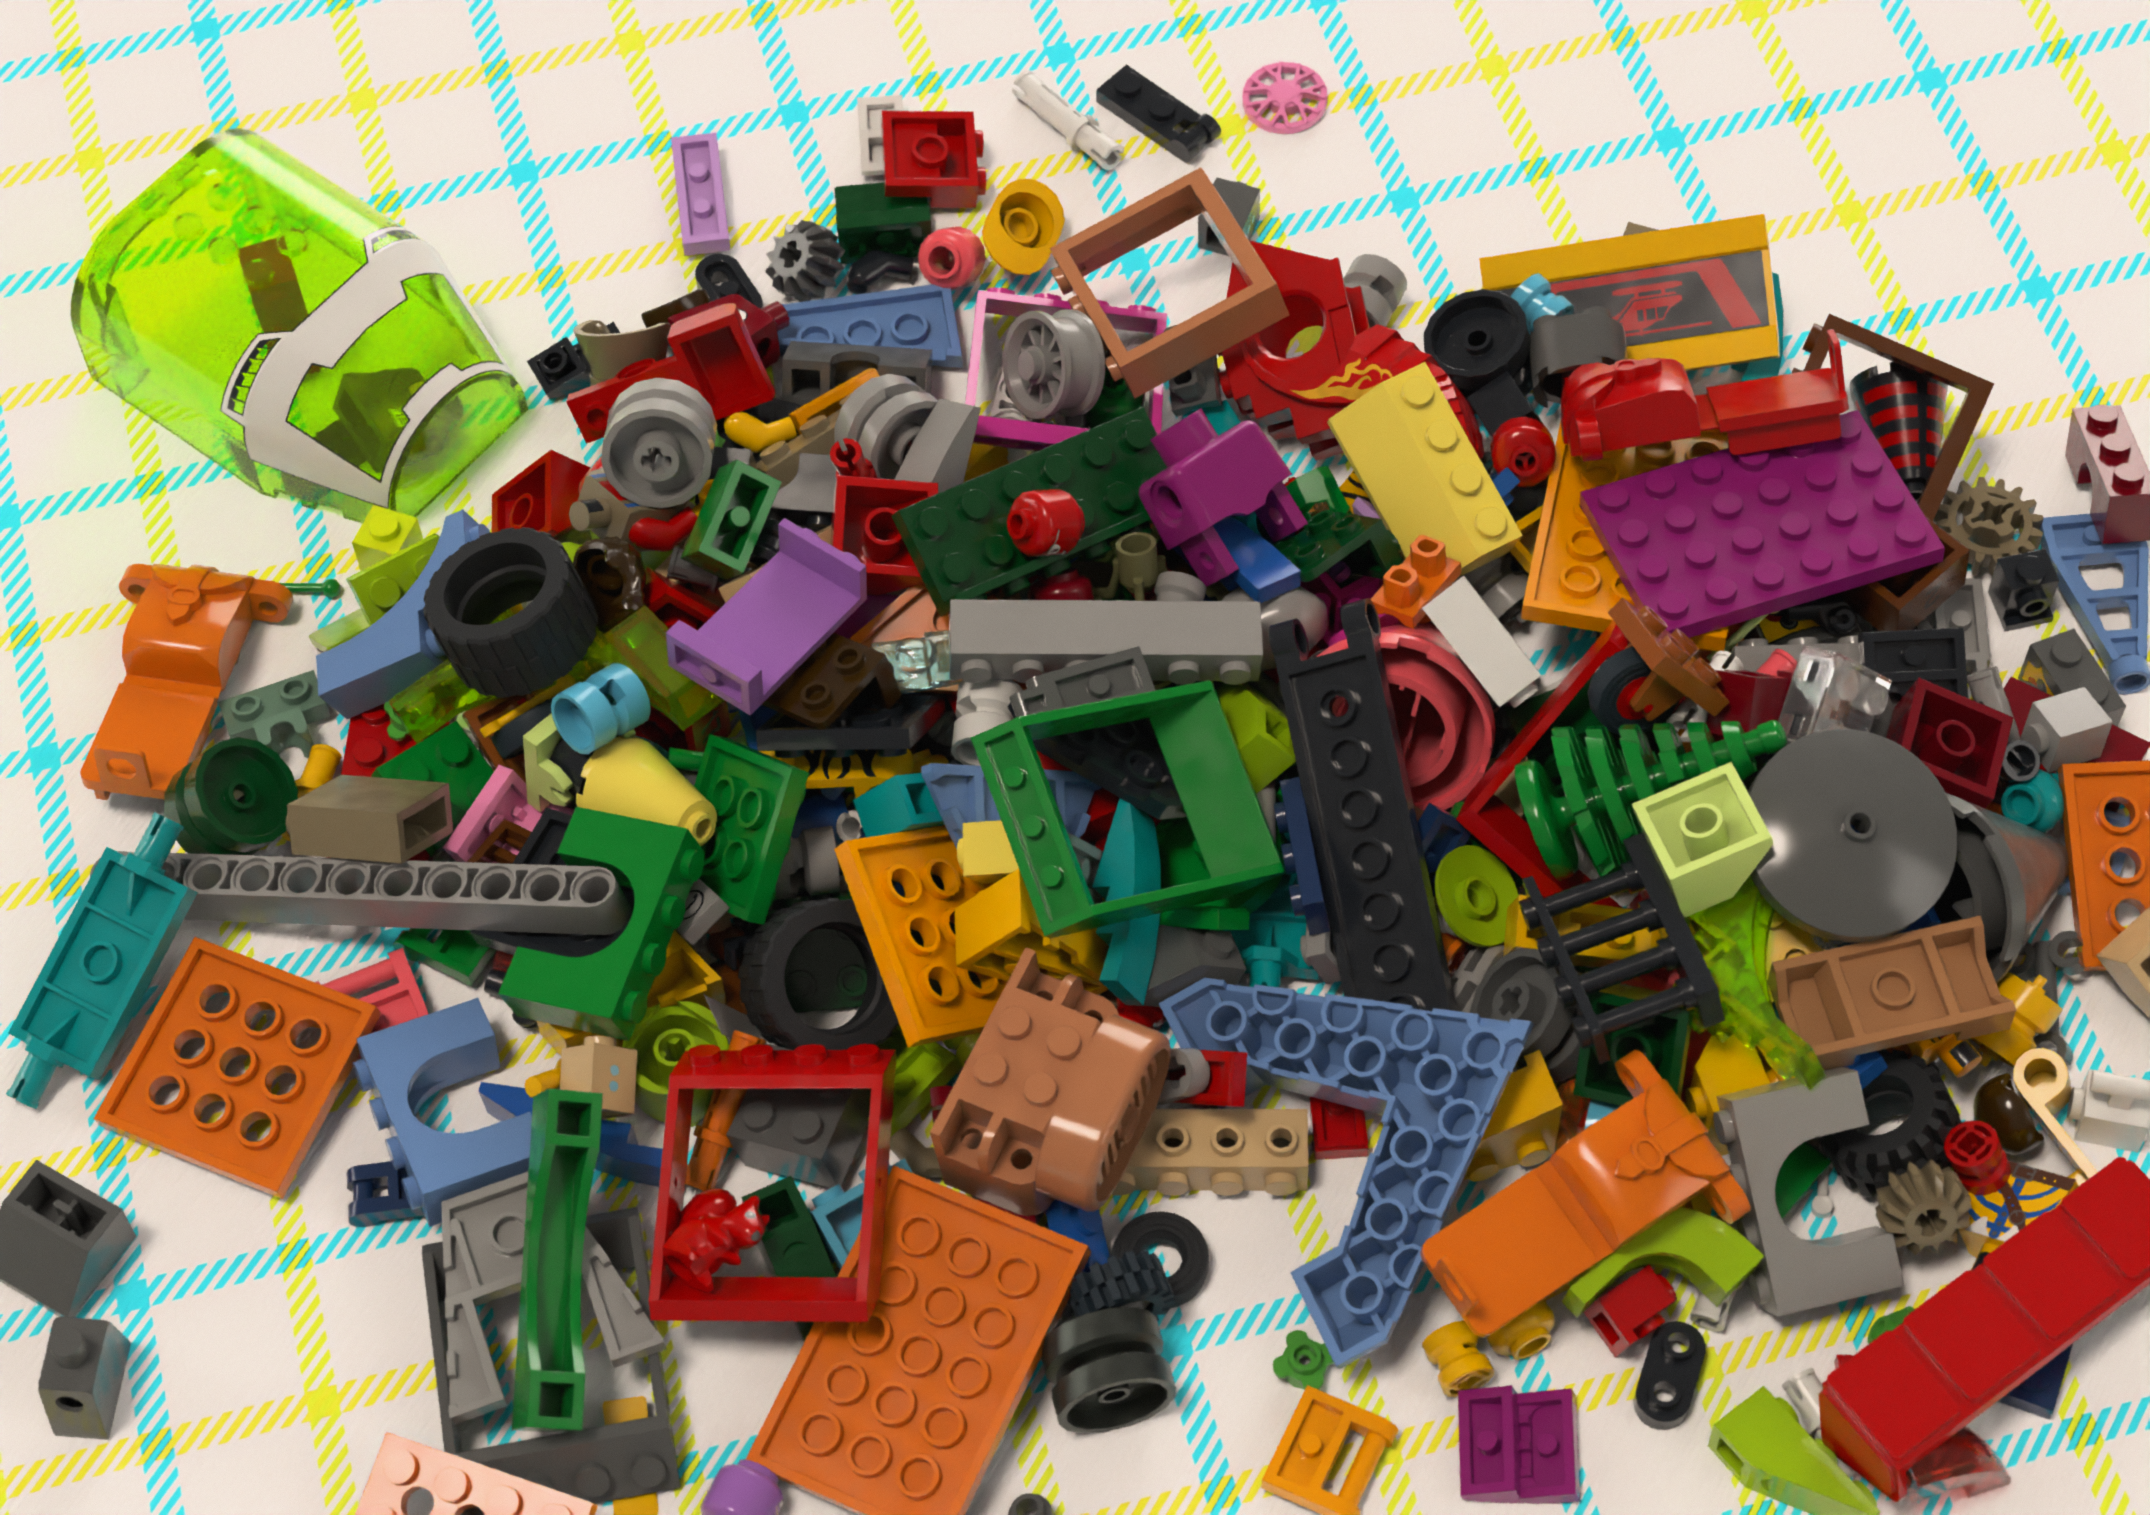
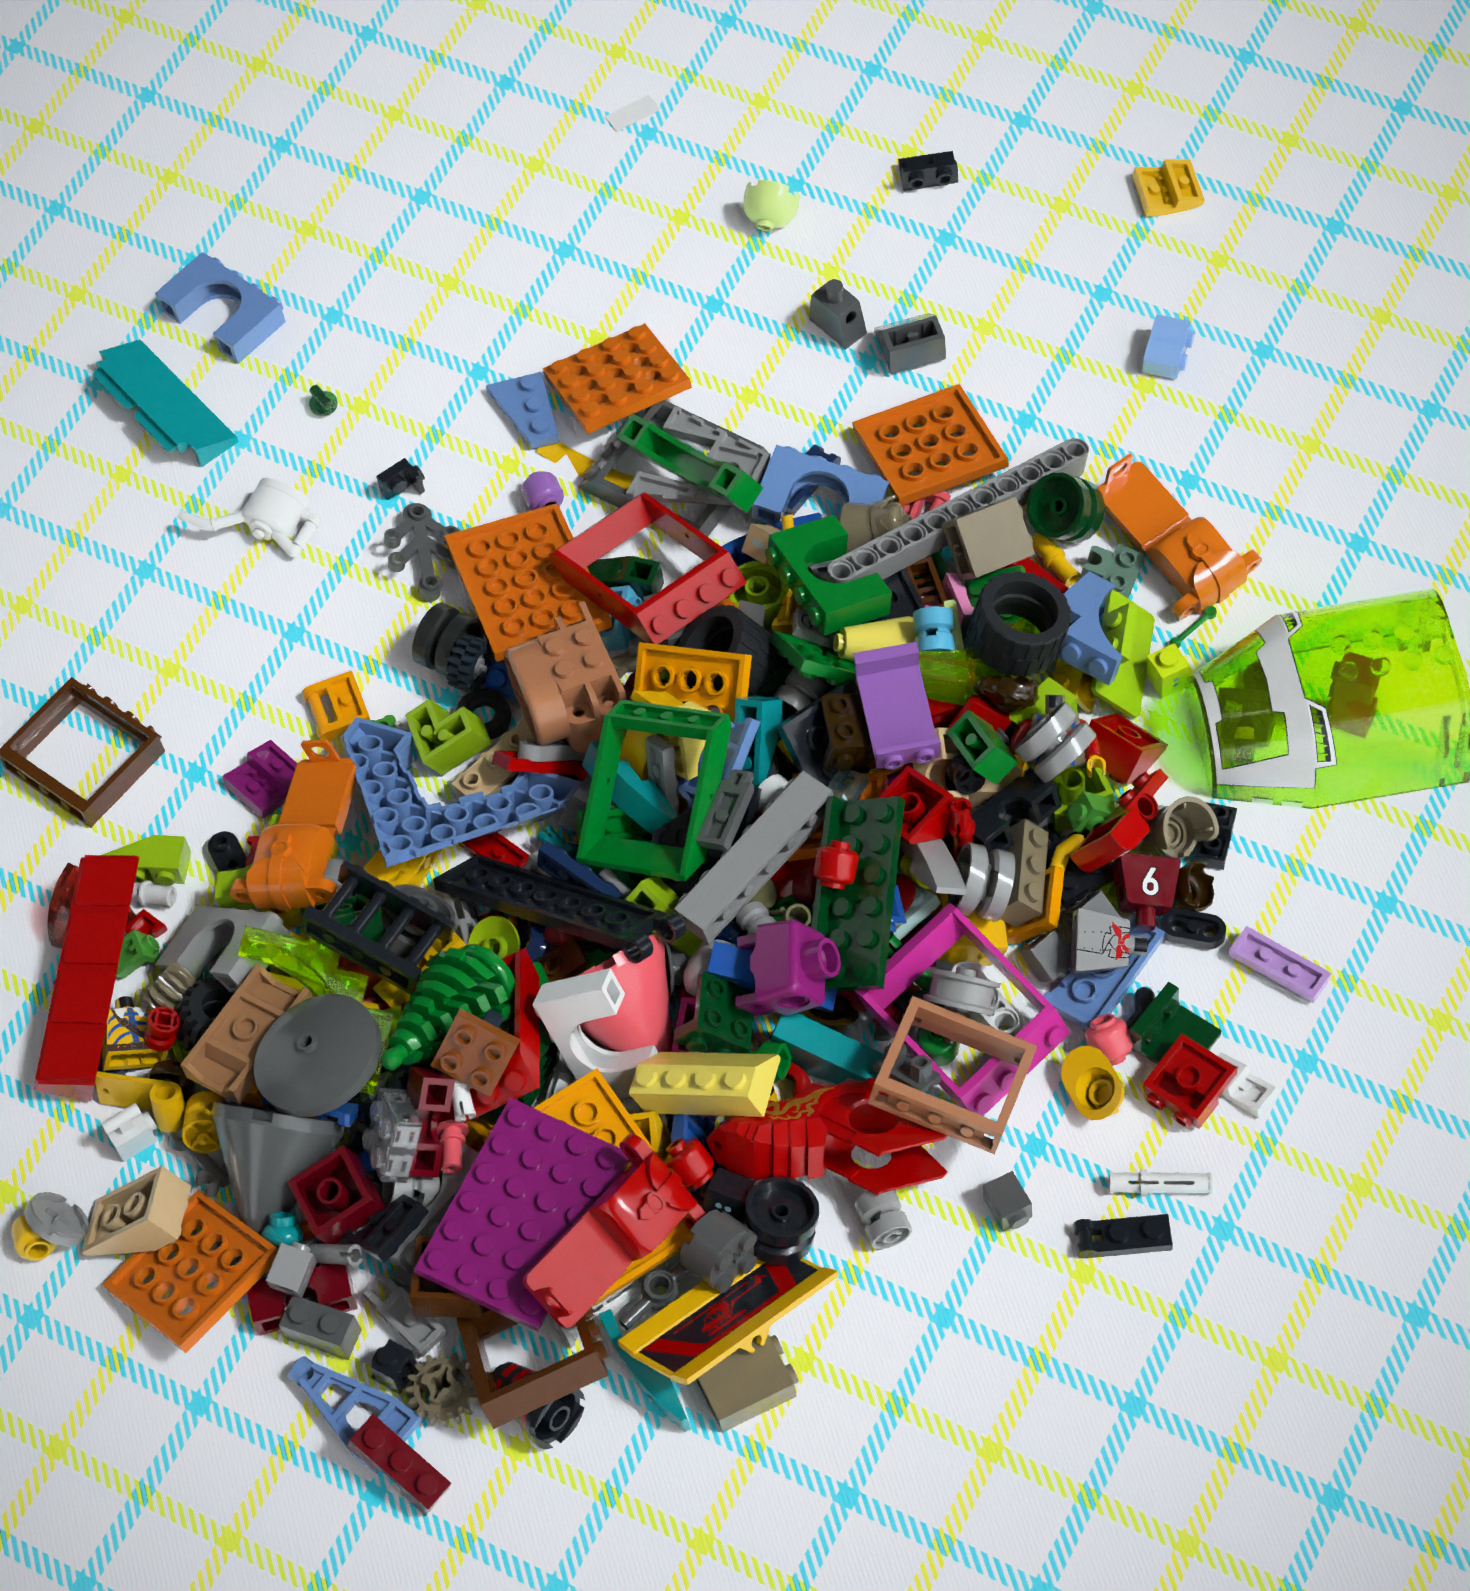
camera: 140 degrees right, 0 degrees up
teal plate [6,812,198,1109] -> none
red animal [662,1188,770,1293] -> none
dark grey gear [765,220,845,302] -> none
bright pink wheel [1242,61,1327,134] -> none
orange hips [1370,535,1461,629] -> none
medium azure wheel [1510,273,1574,332] -> none
yellowish green slope [1632,762,1774,918] -> none
black hinge [2000,740,2040,783] -> none
none -> lime brick [405,699,492,776]
none -> dark tan hat [840,495,912,553]
none -> light grey torso [1070,908,1148,974]

